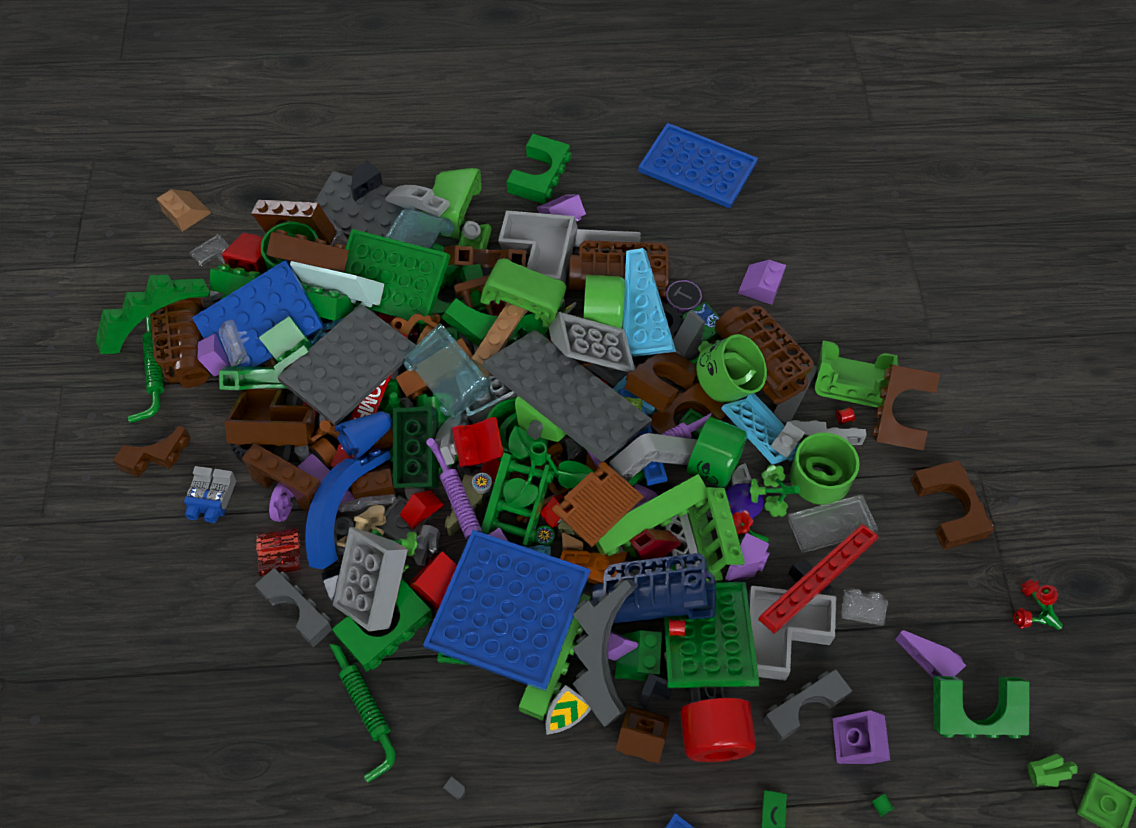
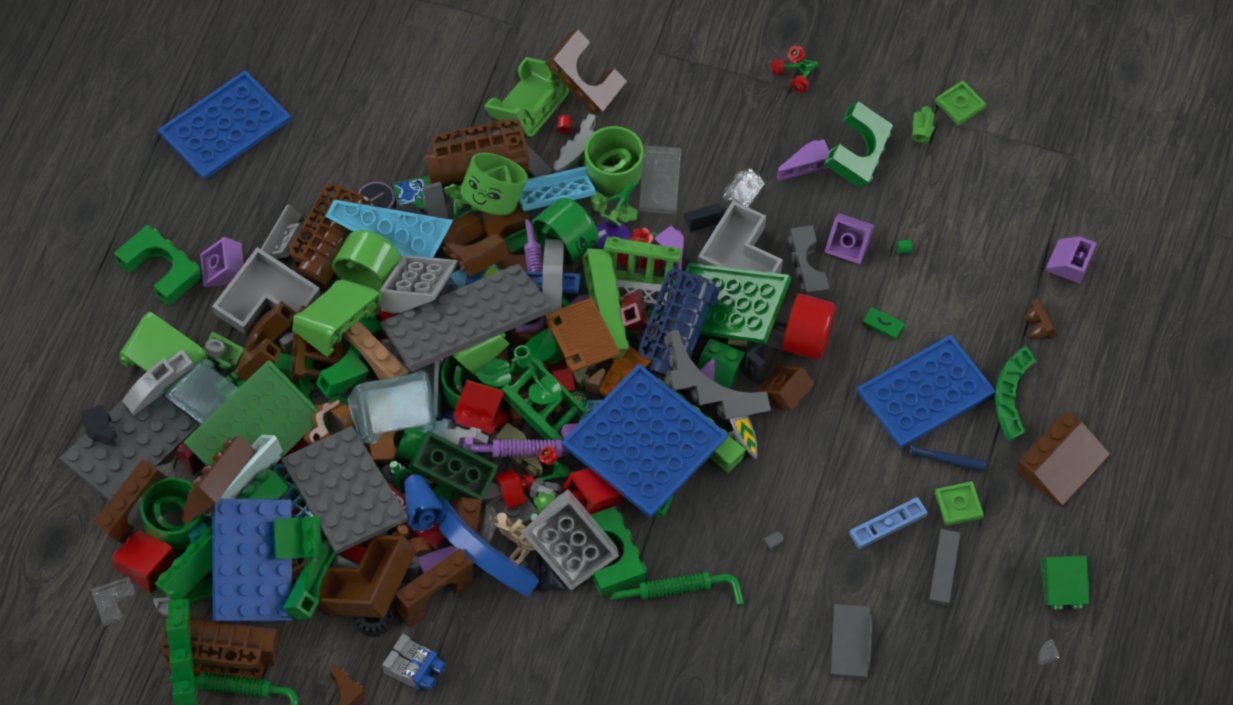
camera: 70 degrees left, 0 degrees up
medium nougat slope [156,189,211,232] -> none
medium lavender slope [197,334,231,376] -> none
clear piece [218,320,249,367] -> none
dark grey arch [255,568,332,647] -> none
clear red slope [256,529,301,576] -> none
medium lavender tile [269,483,294,522] -> none
tile [472,473,492,494] -> none
dark grey piece [527,420,543,440] -> none
red axle [669,619,685,637] -> none
medium lavender slope [738,260,786,305] -> none
red tile [758,524,879,634] -> none
light grey slope [770,421,805,458] -> none
reddish brown arch [910,460,994,550] -> none
none -> plant [520,446,574,493]

